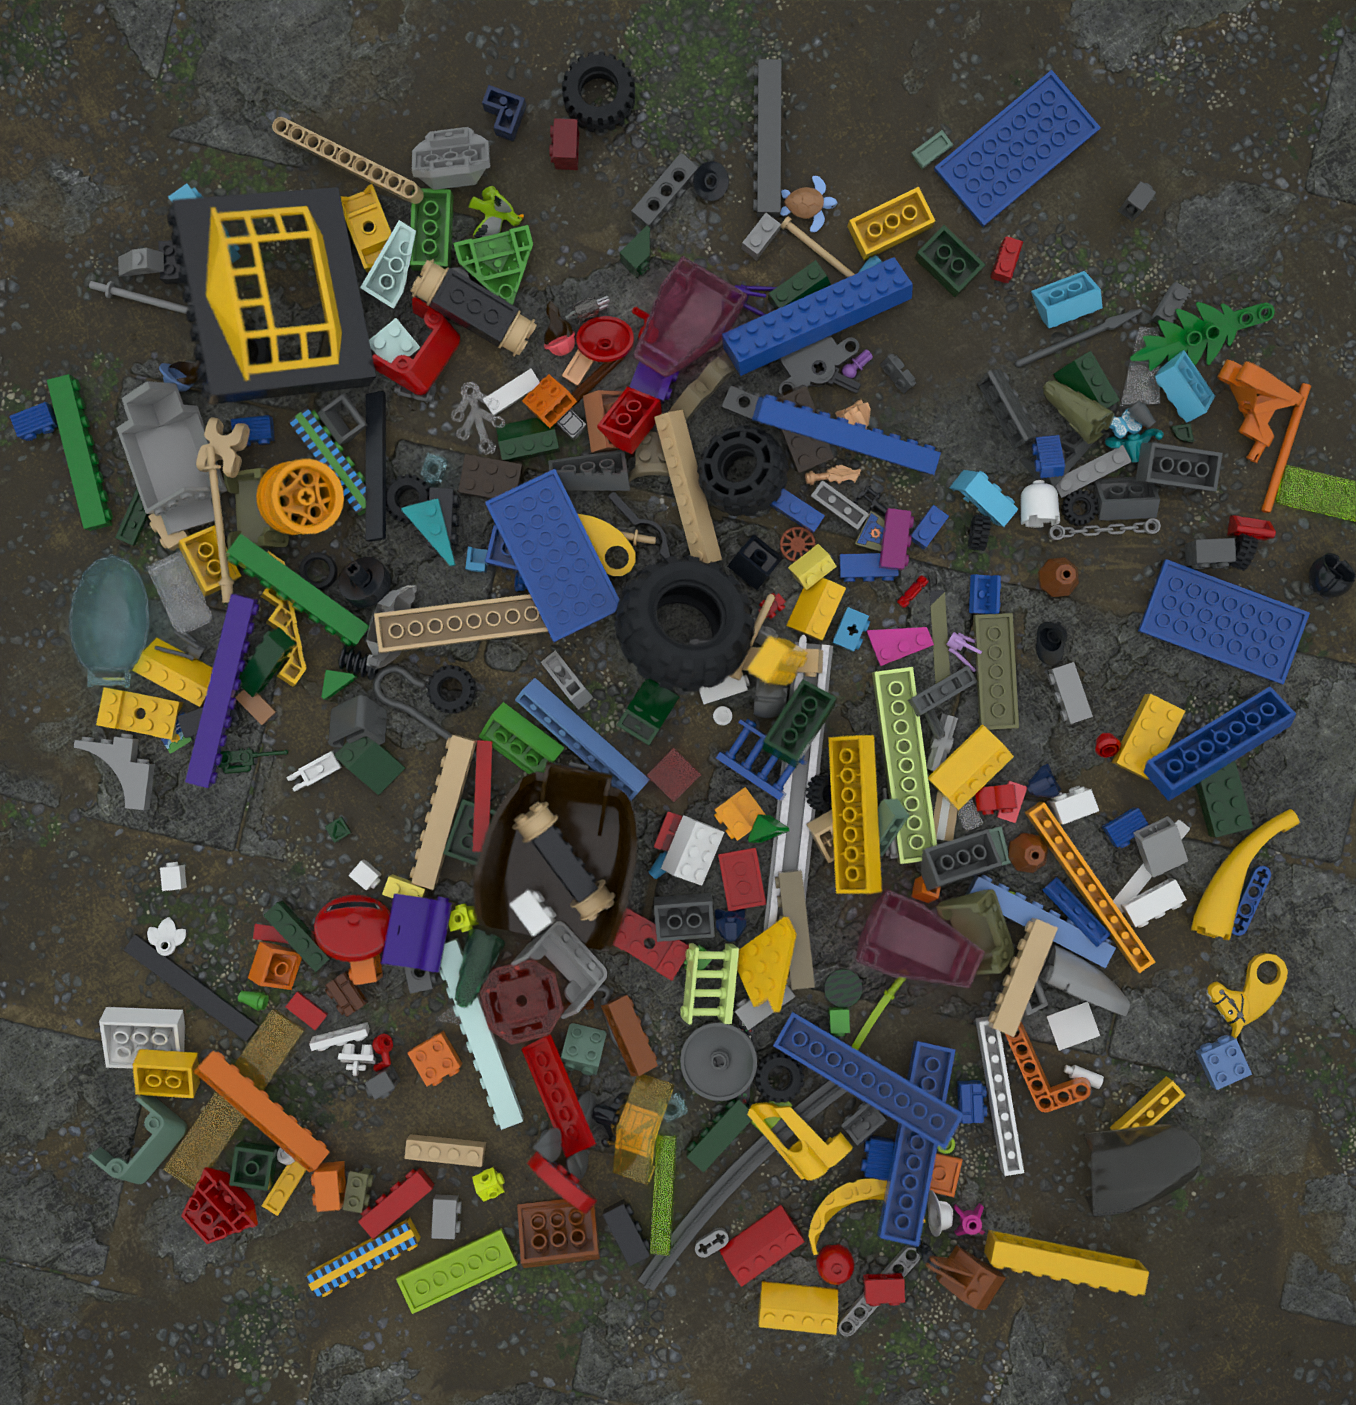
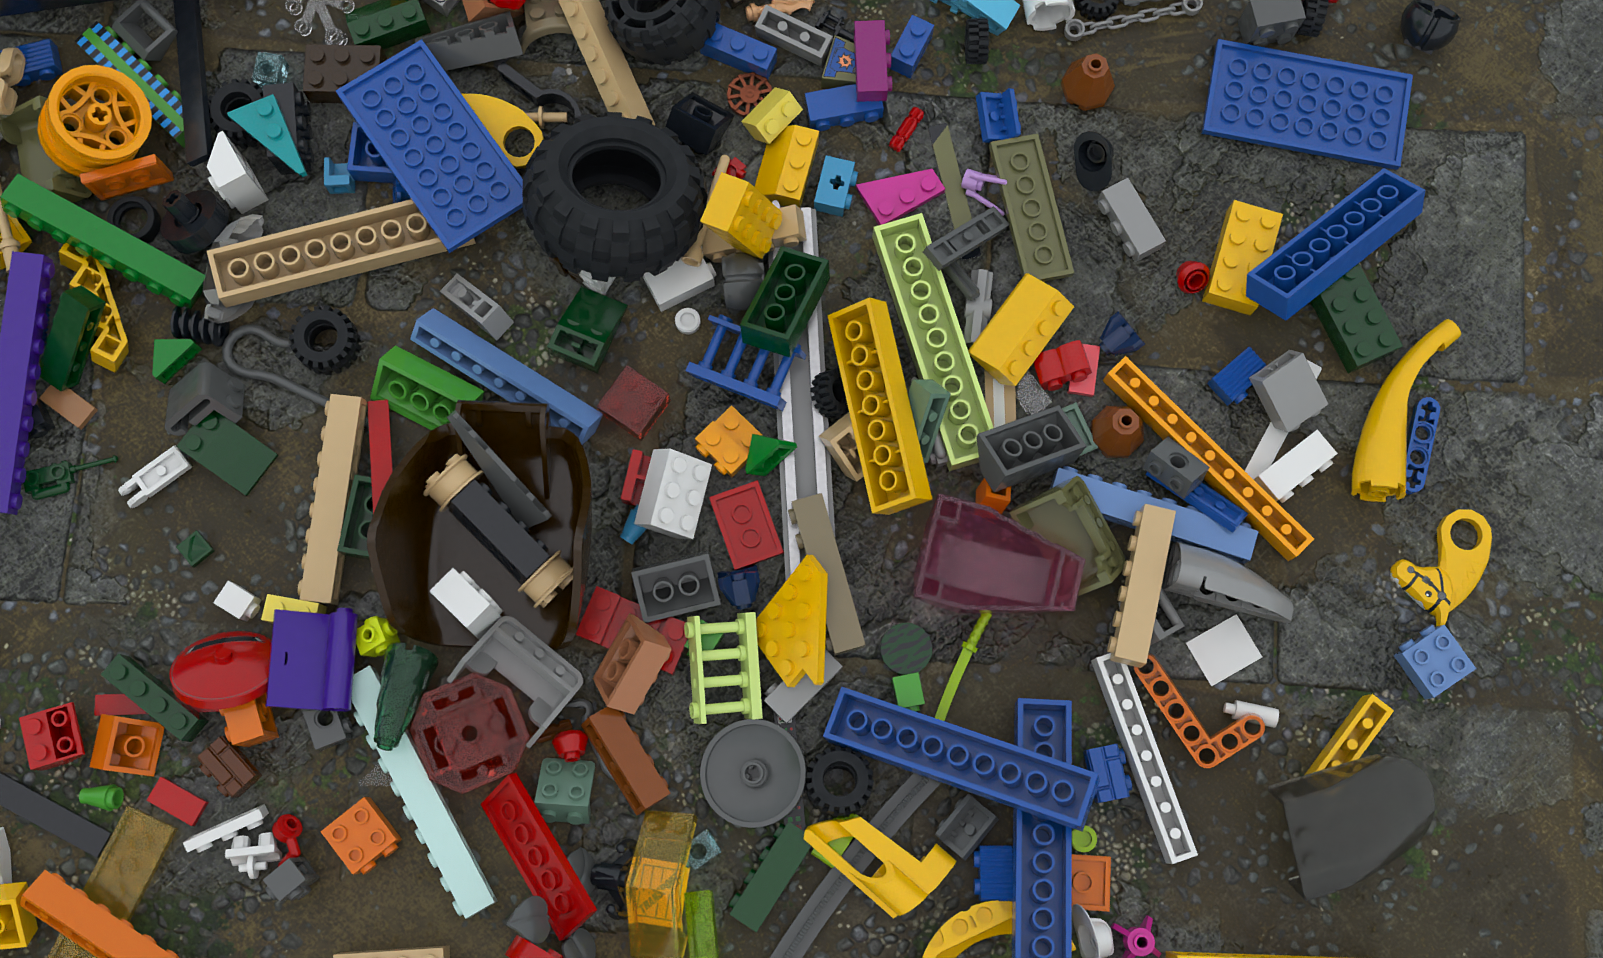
camera: 10 degrees left, 10 degrees down
white brick [1047,786,1099,824] -> none
none -> red slope [19,702,85,771]
none -> orange tile [79,154,174,201]
none -> white slope [207,131,269,214]
none -> dark grey wedge [447,410,552,528]
none -> red cone [552,730,588,762]
none -> nougat slope [593,613,672,714]
none -> dark grey brick [1143,436,1210,499]

